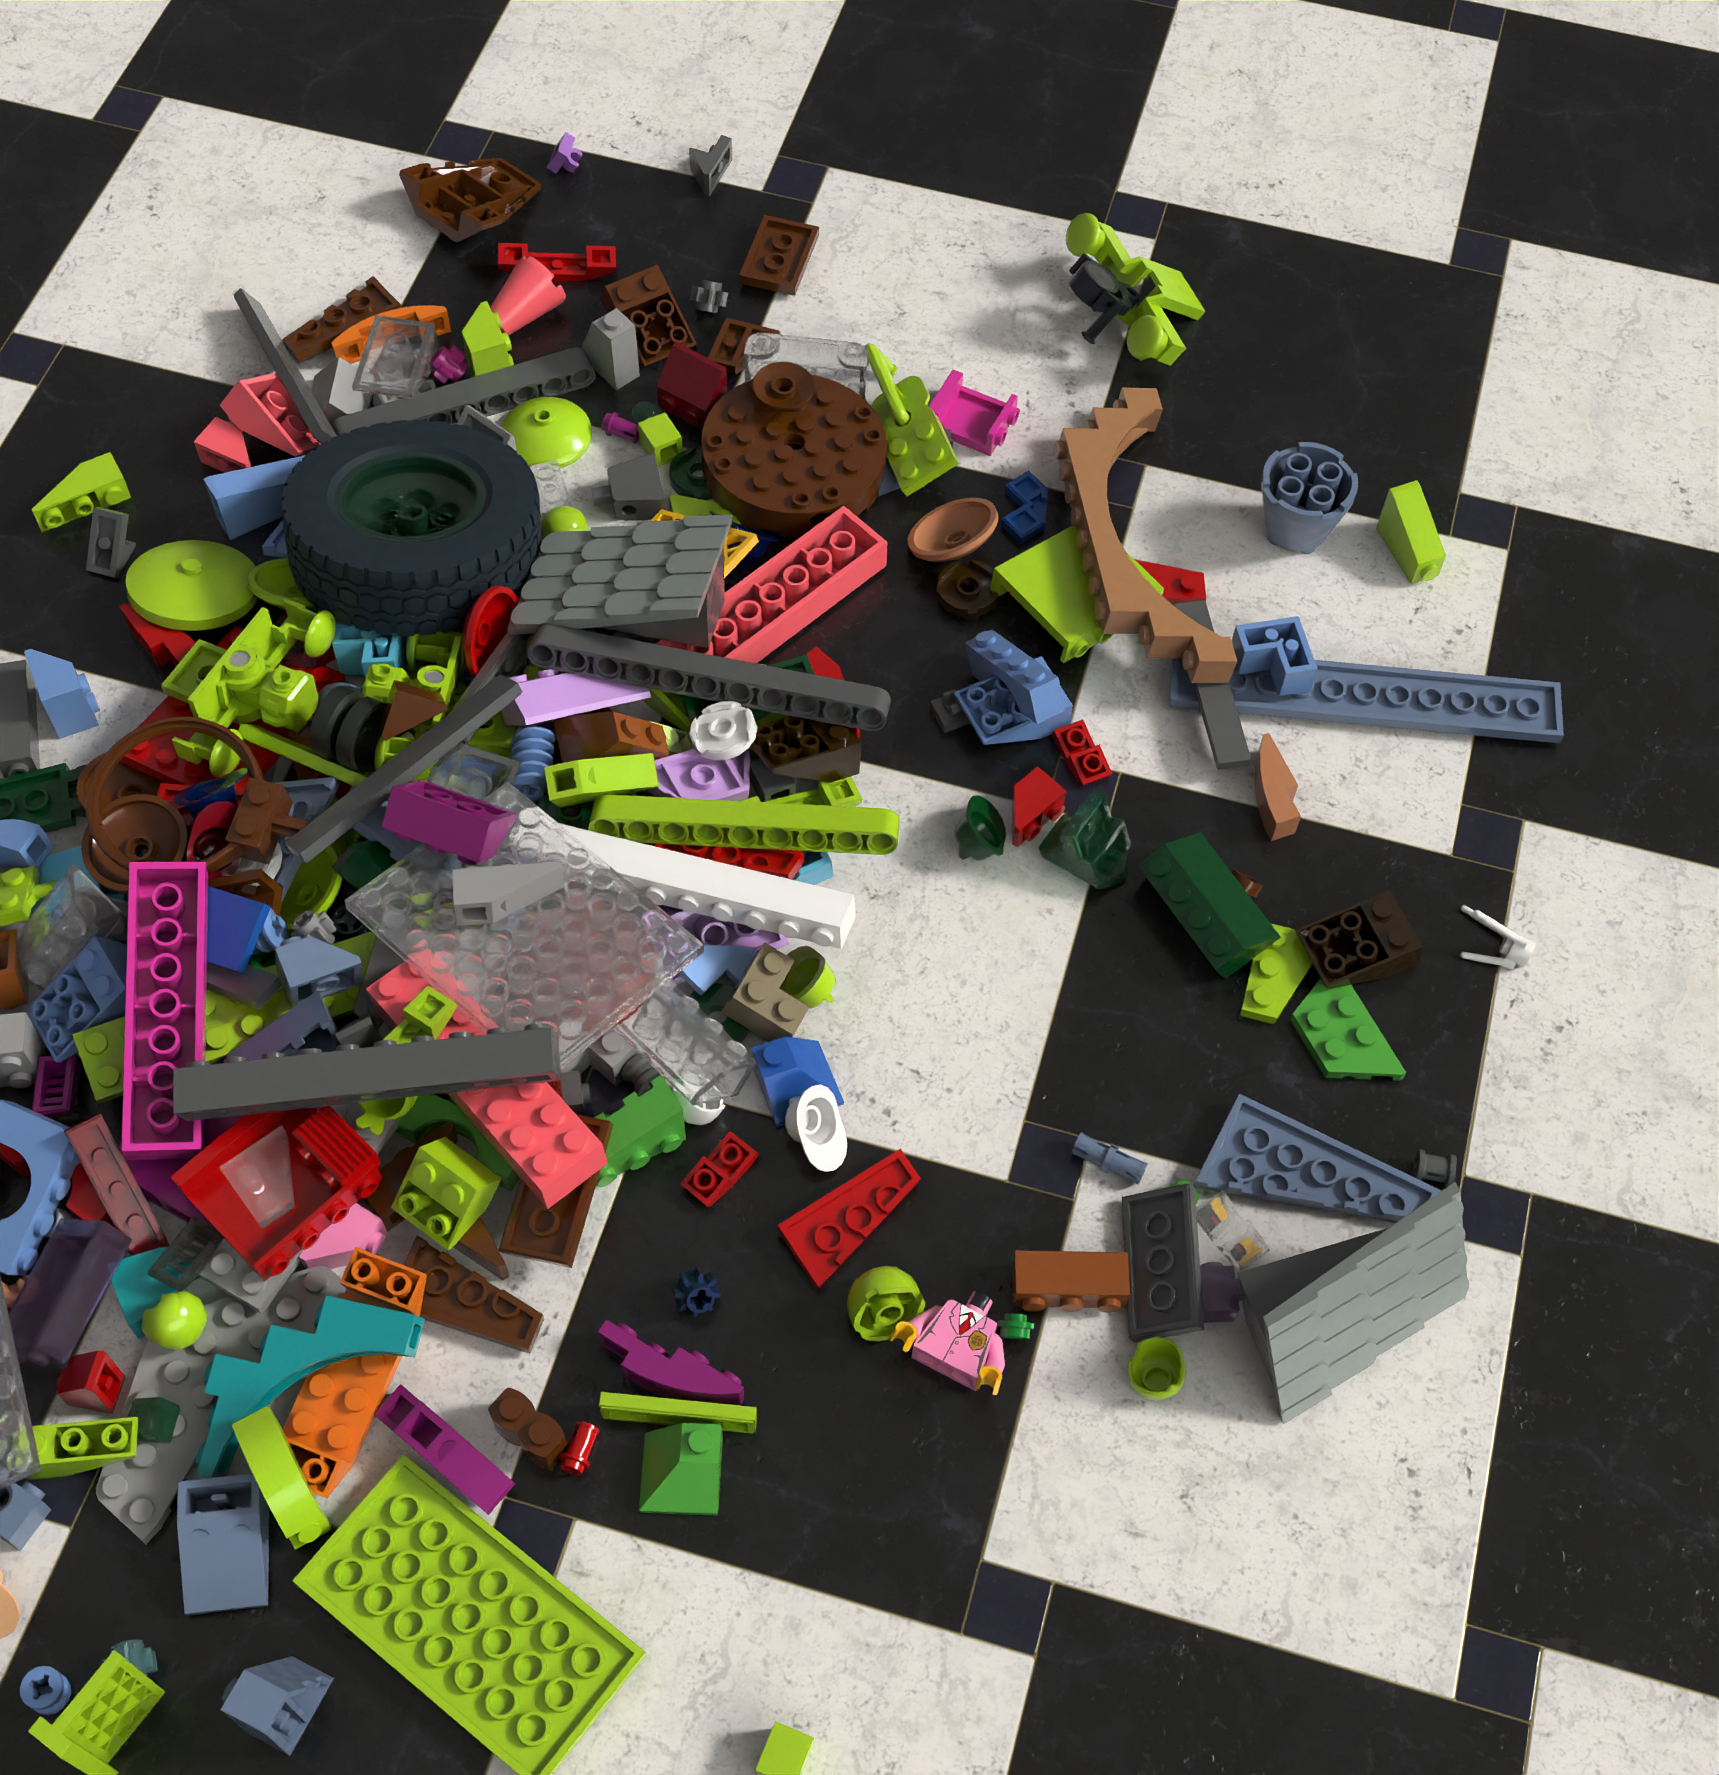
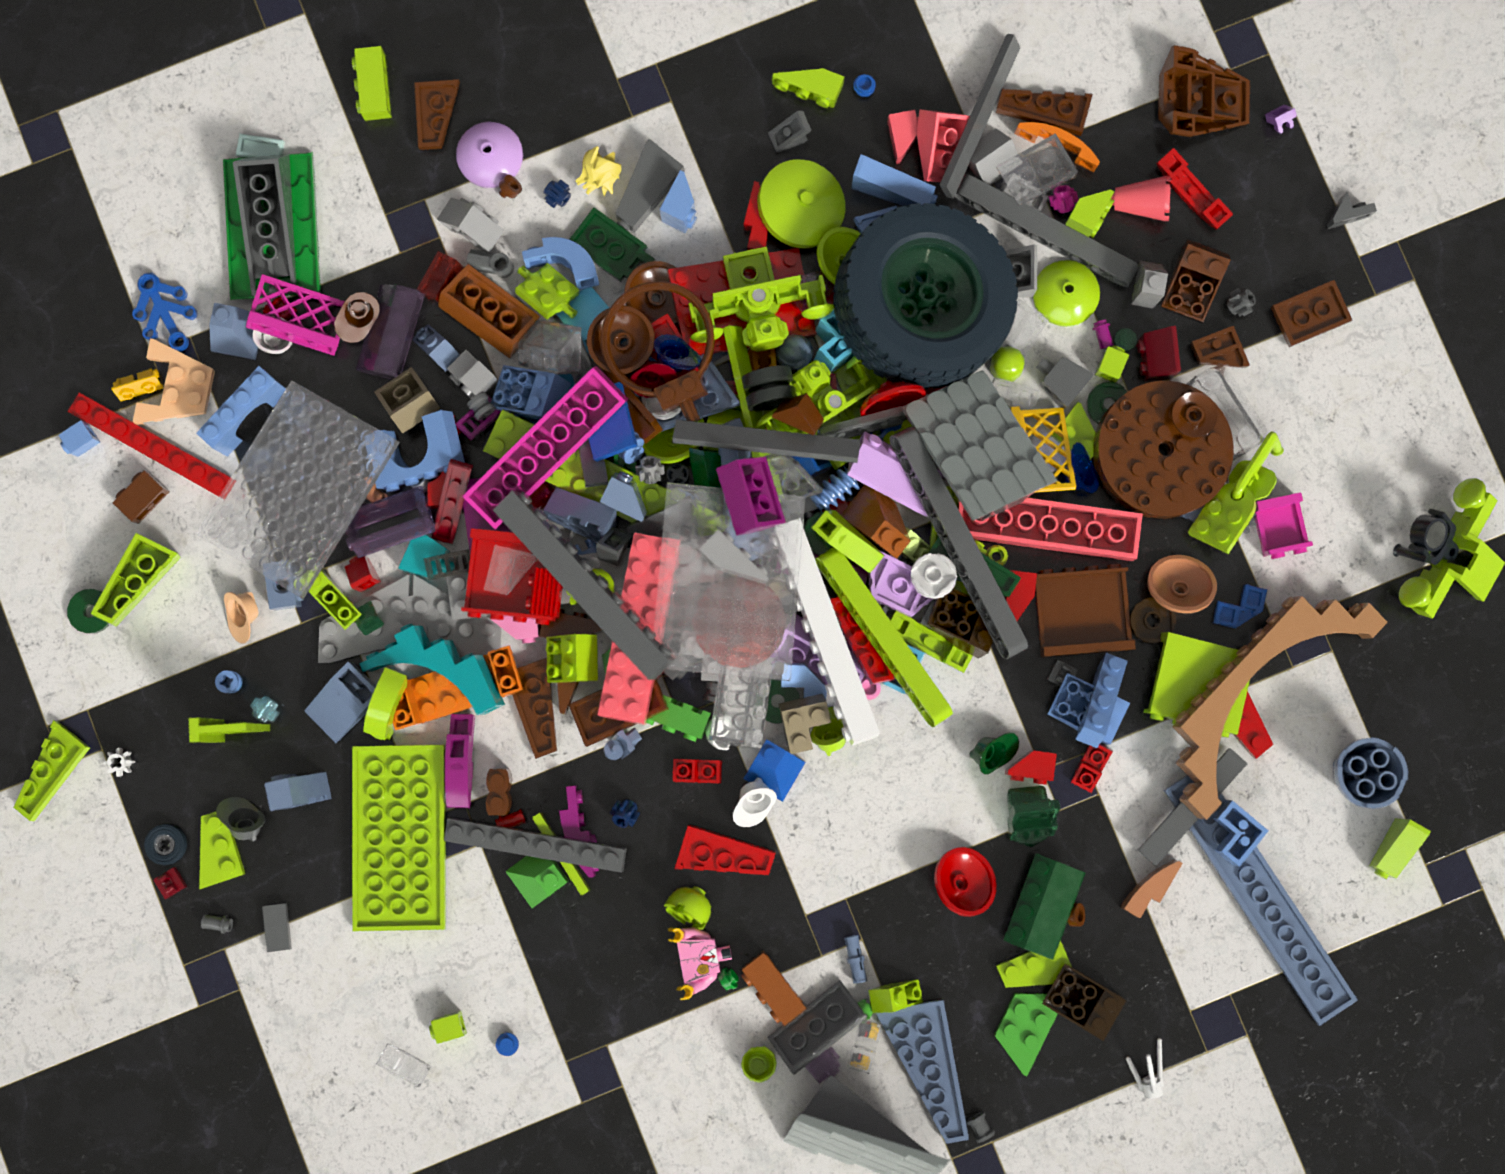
camera: 55 degrees right, 25 degrees up
lime hair [142,1291,208,1351] -> none
lime slope [383,986,457,1044] -> none
none -> dark grey plate [444,817,627,872]
none -> dark grey wheel [467,392,496,421]
none -> blue plate [495,1032,519,1056]
none -> sand blue hips [604,728,642,760]
none -> blue plate [853,74,876,97]
none -> lime slope [868,979,923,1013]
none -> red dish [934,847,996,917]
none -> reddish brown panel [1035,564,1136,657]

